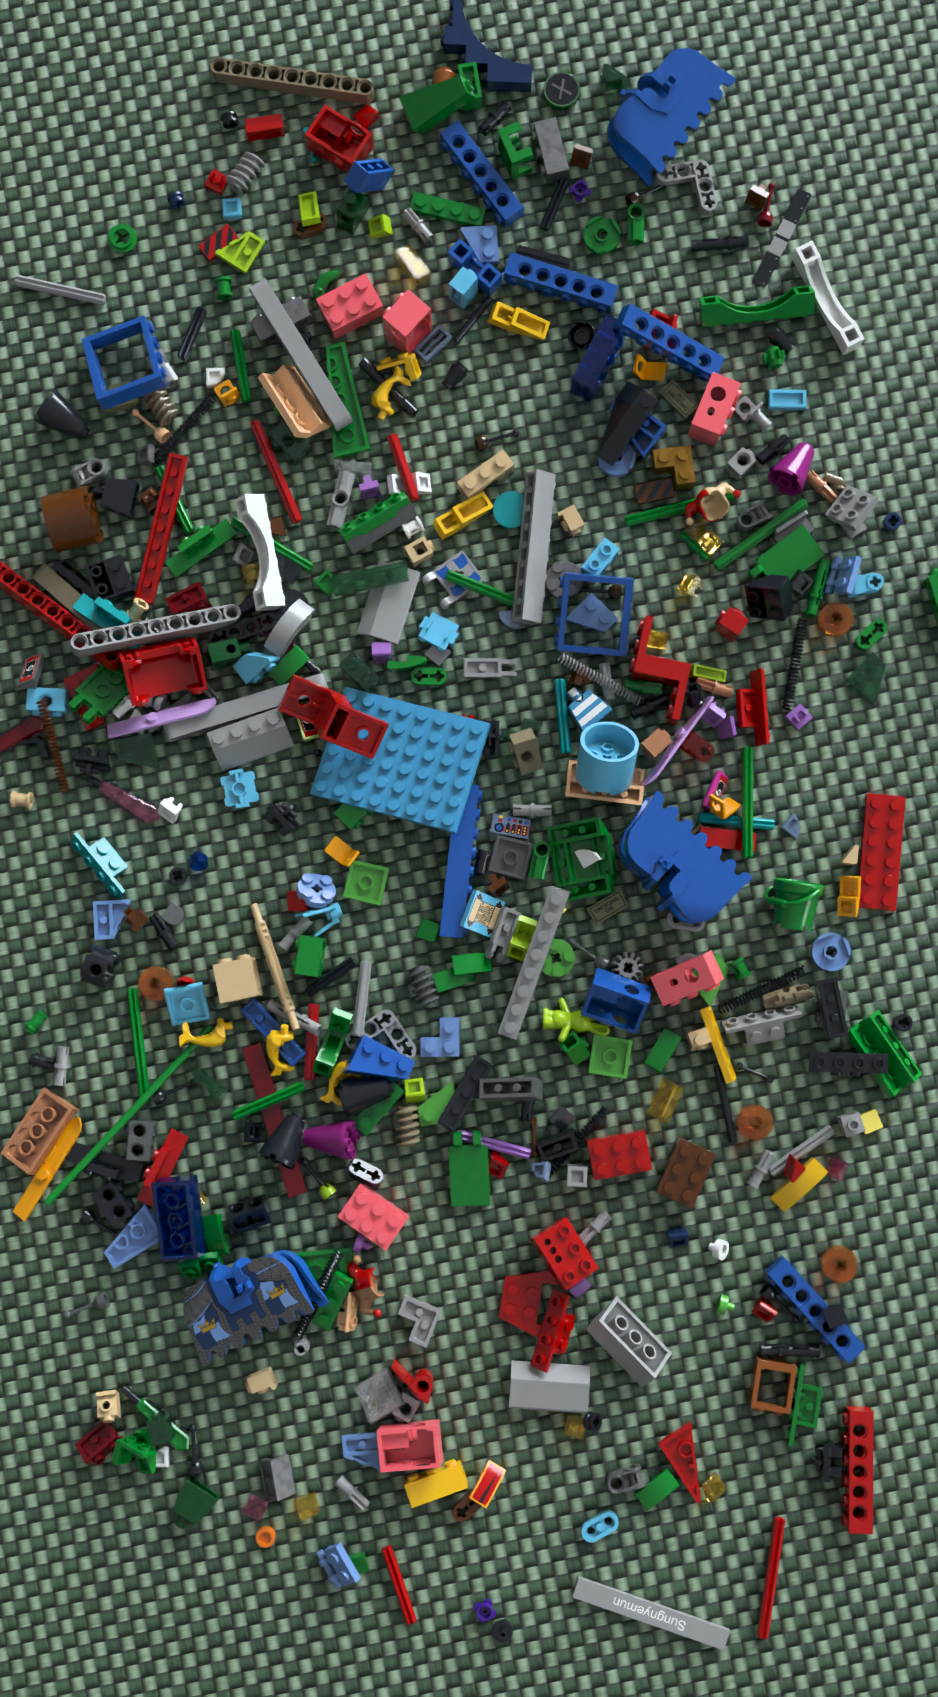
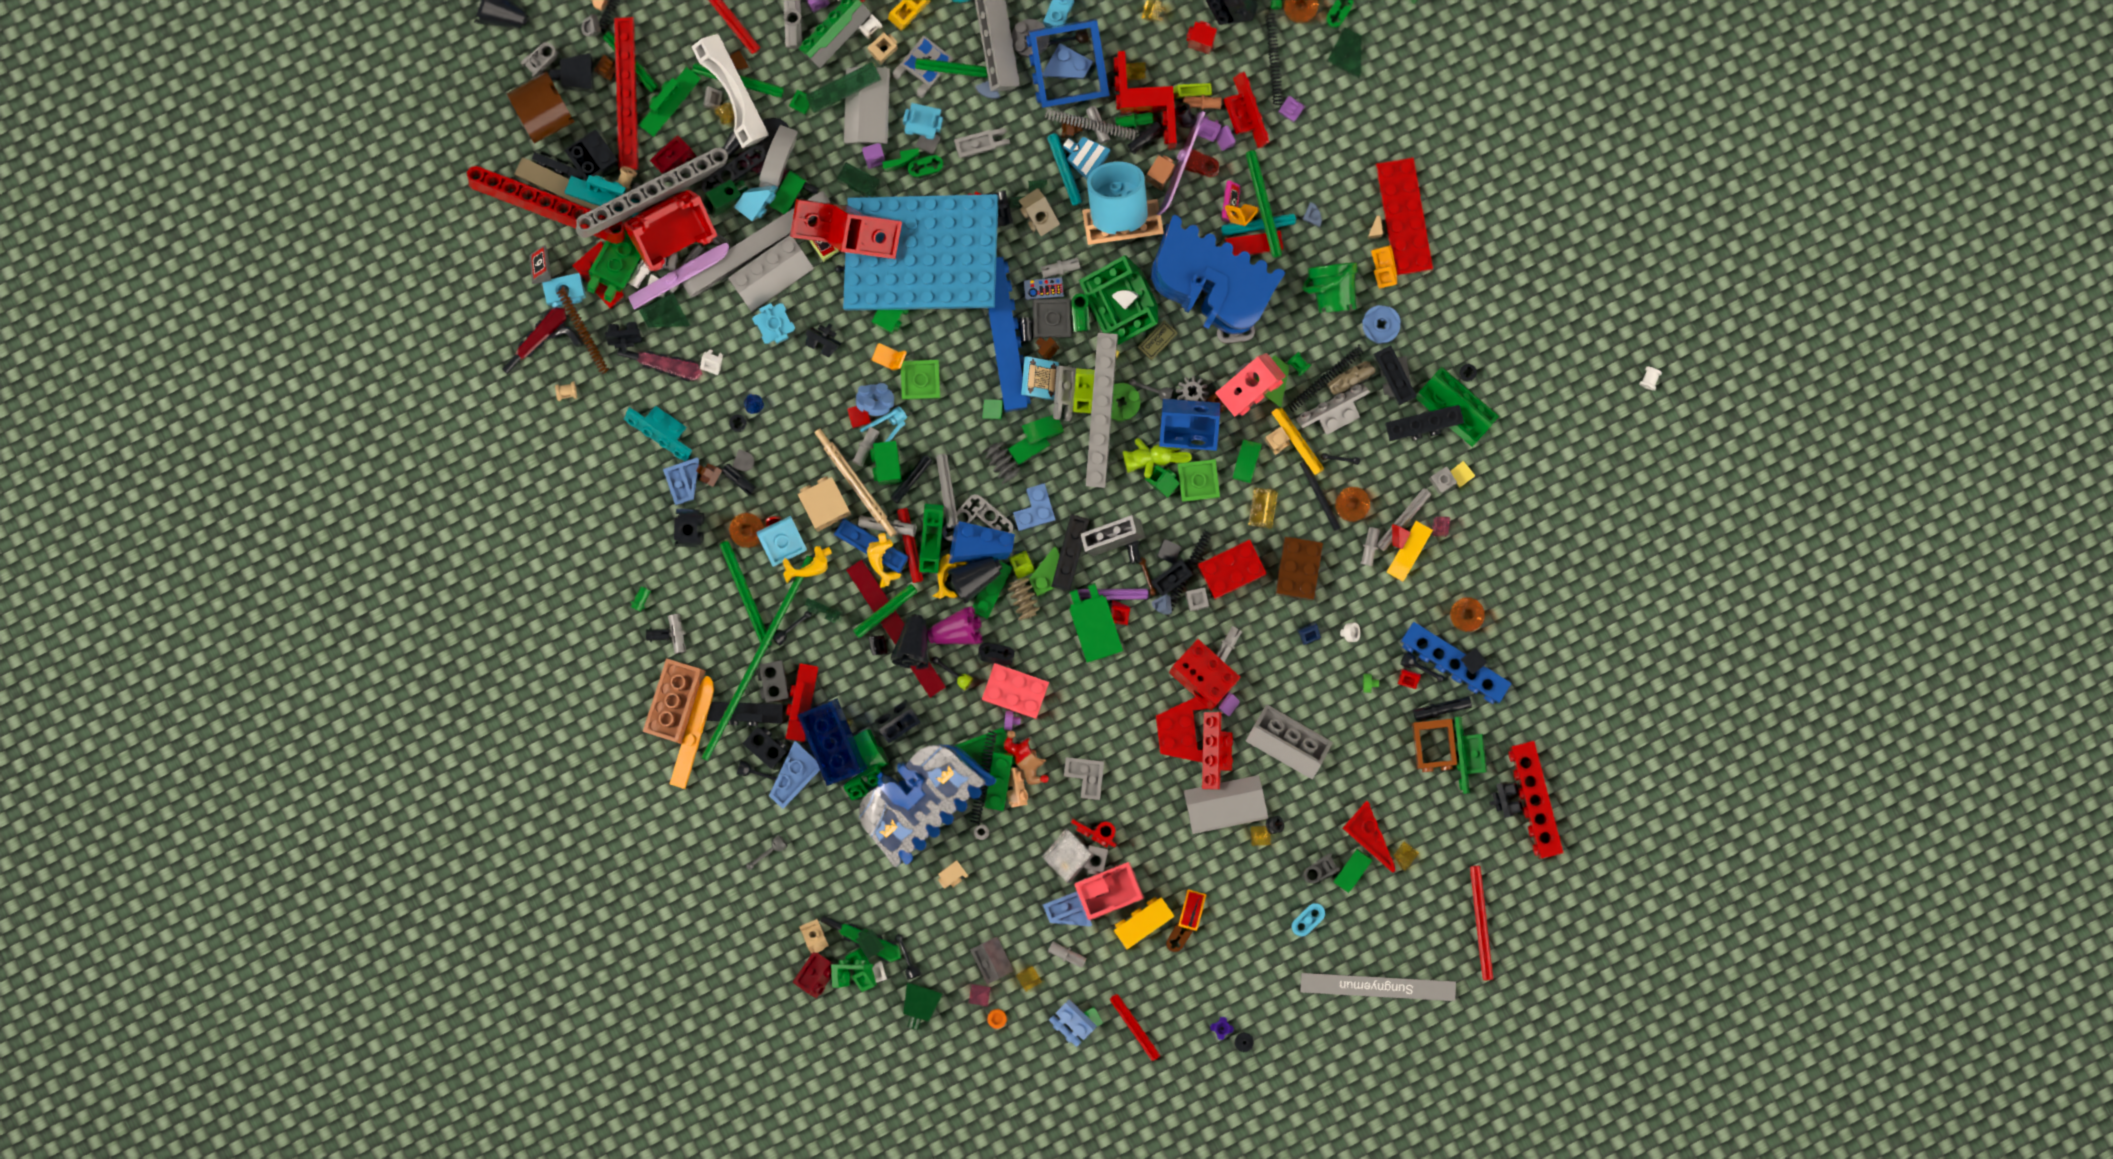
camera: 20 degrees left, 0 degrees up
black slope [275,552,303,585] -> none

